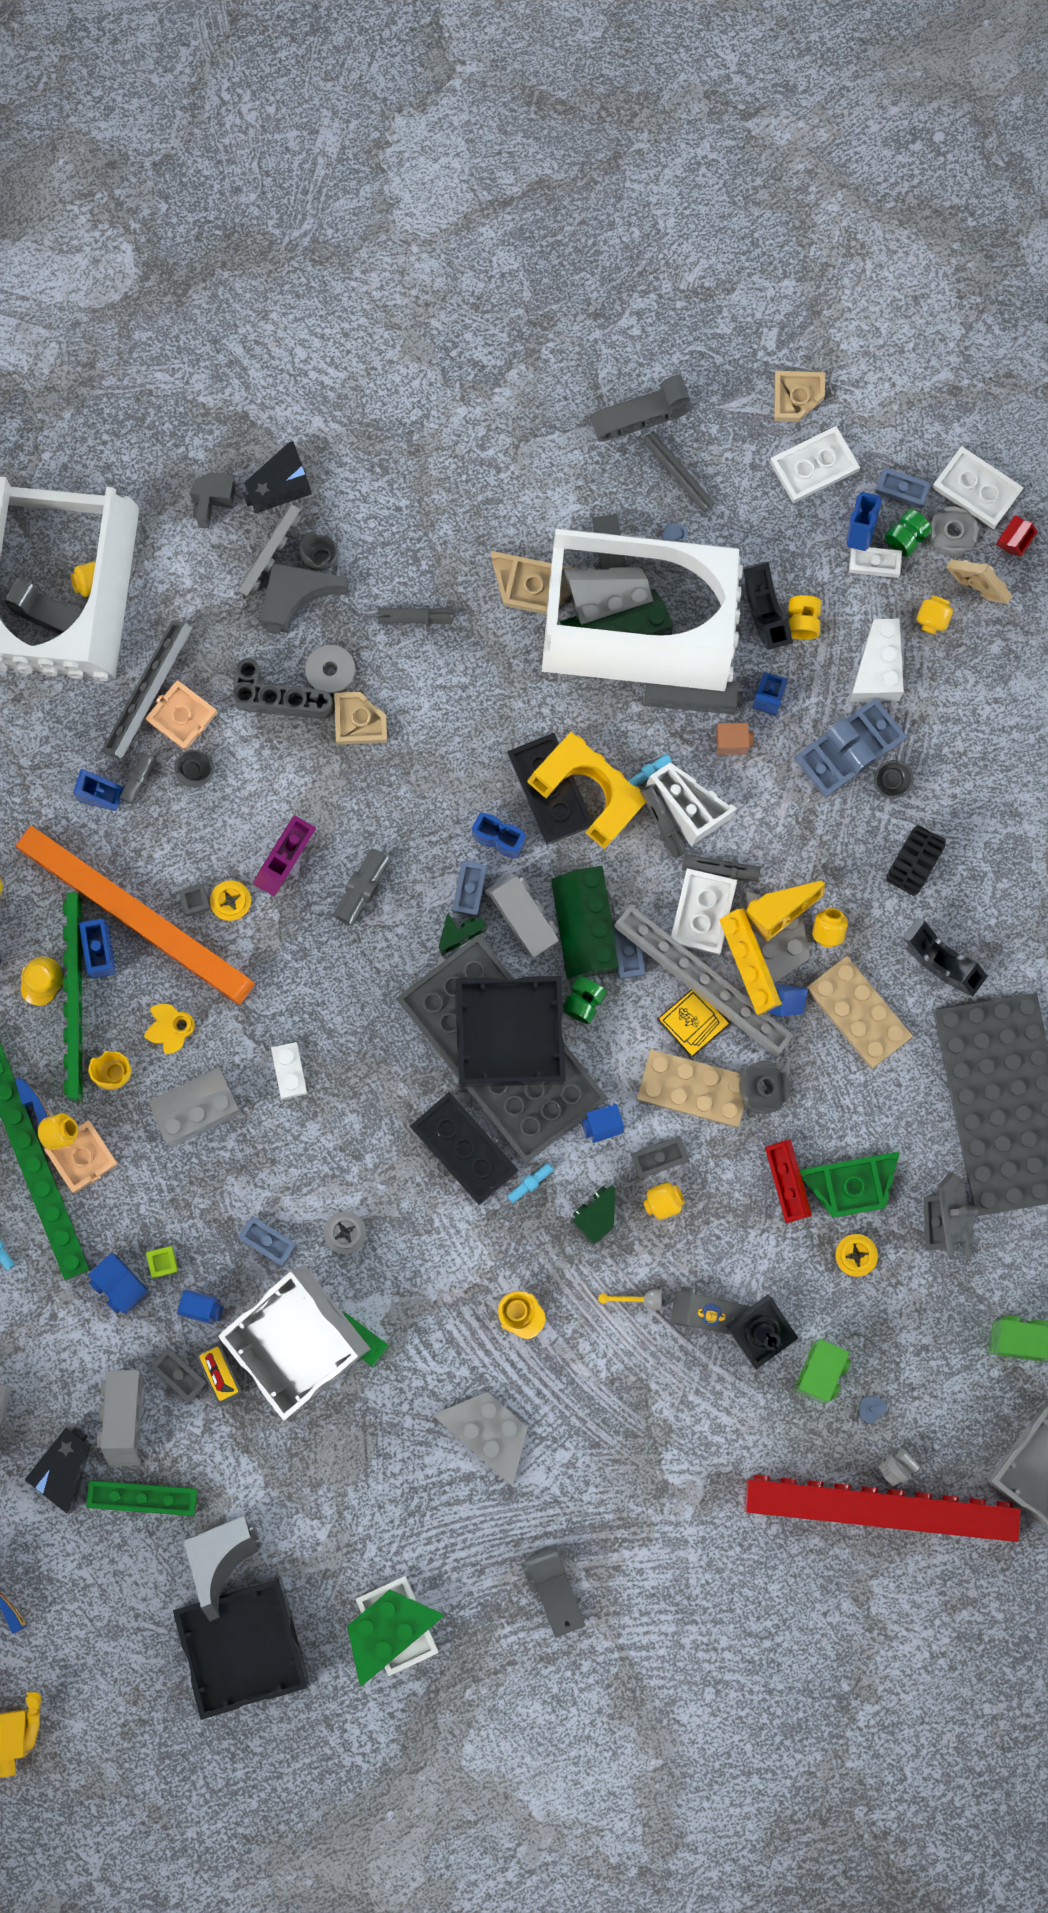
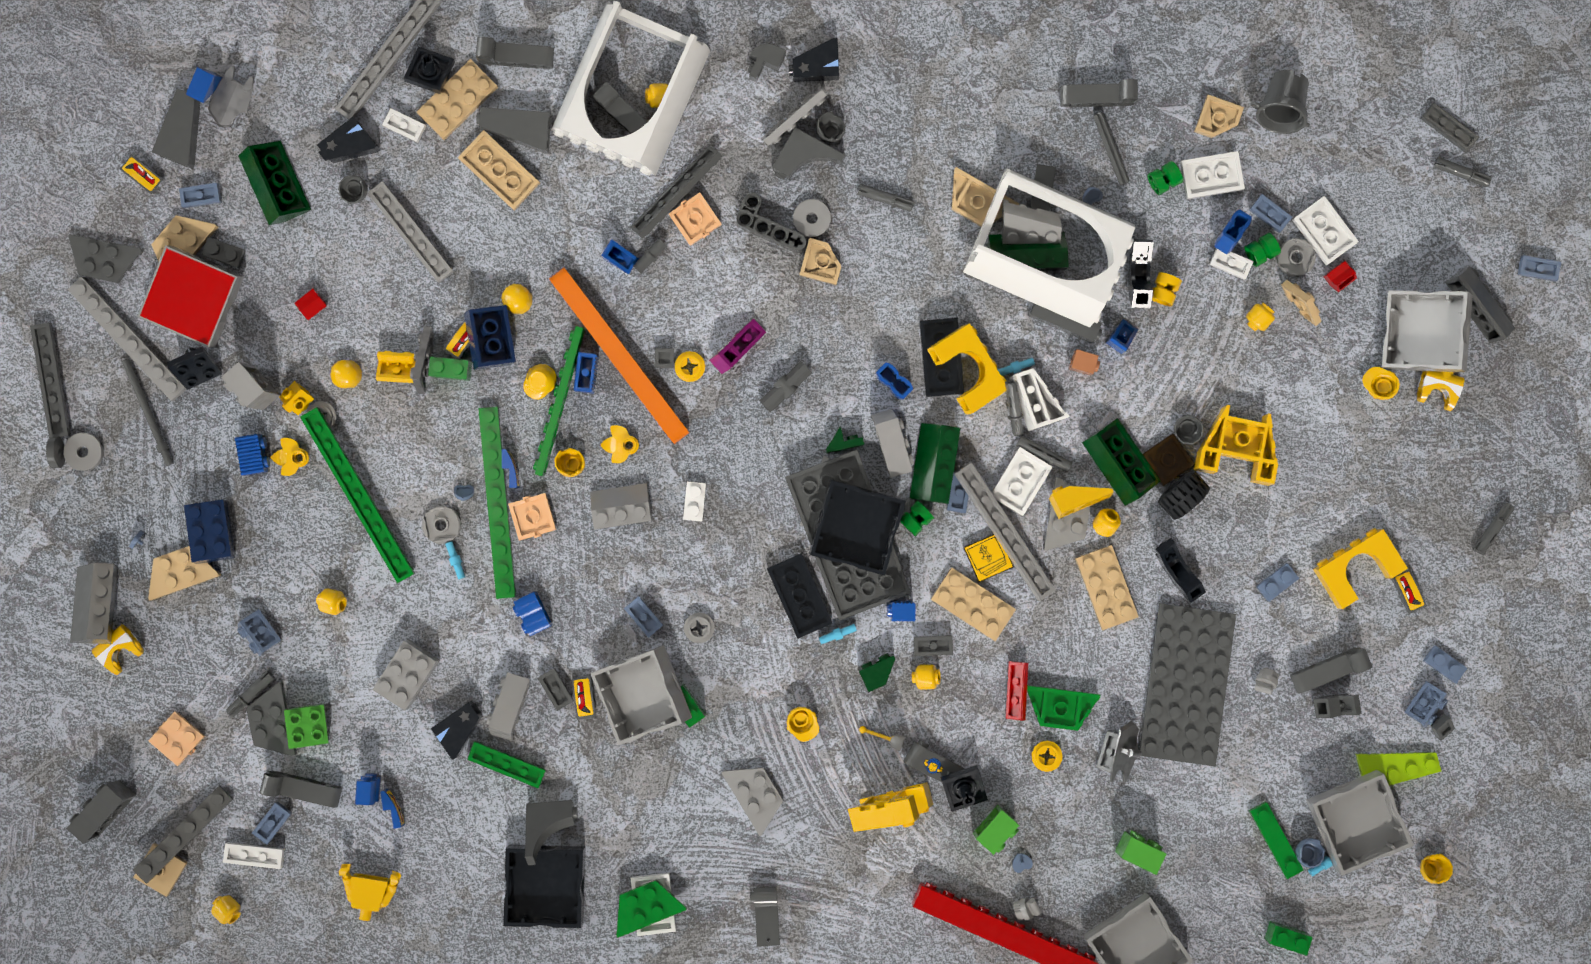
camera: 20 degrees right, 10 degrees up
yellow head [38,1113,78,1150] -> none
lime plate [146,1246,179,1279] -> none
dark grey hair [174,749,214,788] -> none
blue brick [177,1289,224,1325] -> none
sand blue plate [452,861,487,917] -> none
yellow plate [719,908,782,1015] -> none
dark grey plate [739,1061,790,1114] -> none
blue slope [768,983,808,1017] -> none
sand blue plate [794,698,907,798] -> none
white wedge [849,619,904,702] -> none
none -> yellow wedge [848,782,933,832]
none -> dark green slope [1082,418,1161,506]
none -> dark brown tile [1143,433,1195,486]
none -> green wheel [1147,161,1183,196]
none -> yellow wedge [1194,405,1278,486]
none -> dark grey piece [1251,70,1310,134]

